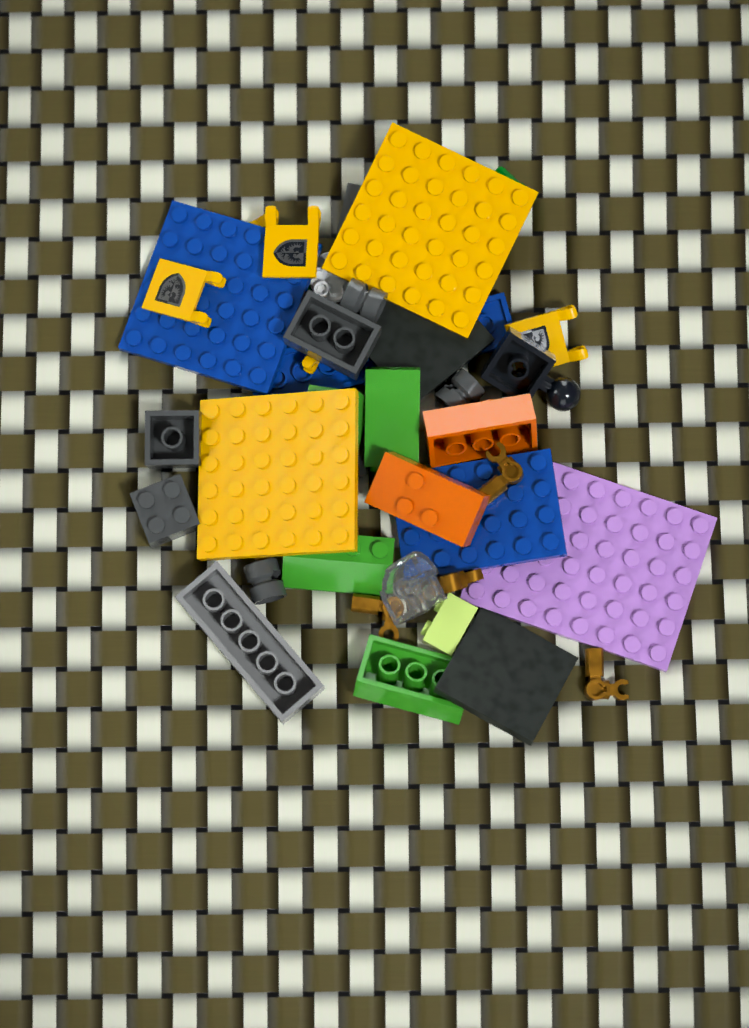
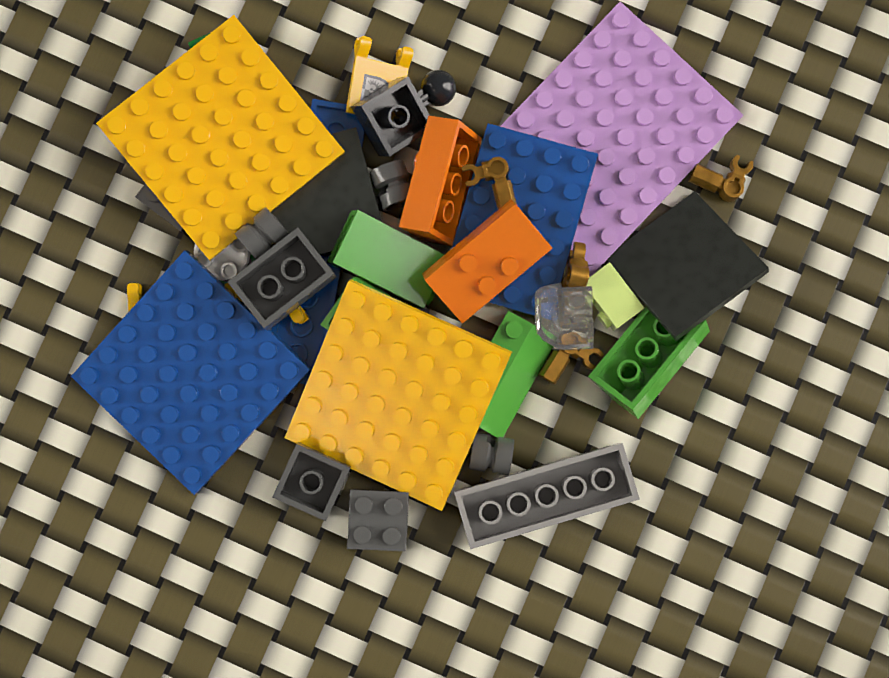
camera: 70 degrees left, 5 degrees up
yellow flag [141,258,226,328] -> none
yellow flag [262,206,321,279] -> none

